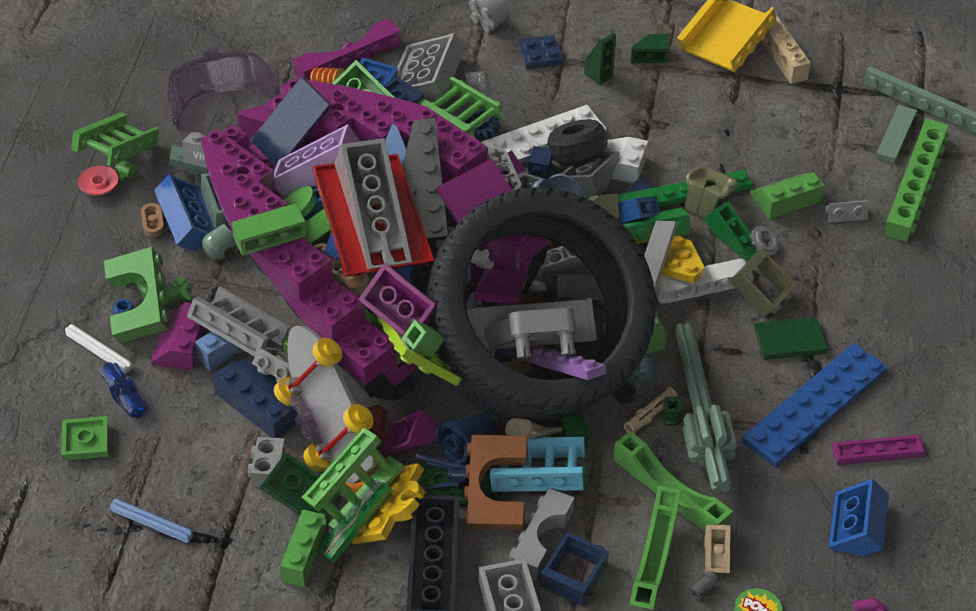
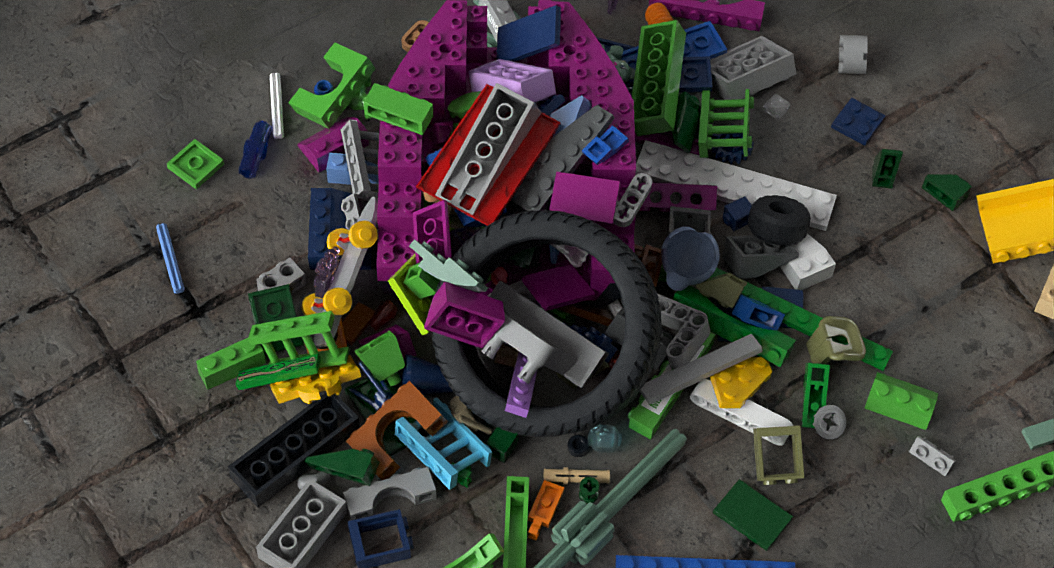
camera: 45 degrees right, 10 degrees up
none -> light grey arm [297,472,331,490]
none -> dark green slope [305,449,380,486]
none -> bright green torso [354,331,405,386]
none -> slope [409,239,488,292]
none -> magenta slope [424,282,505,348]
none -> orange plate [528,480,564,541]
none -> blue slope [582,125,629,165]

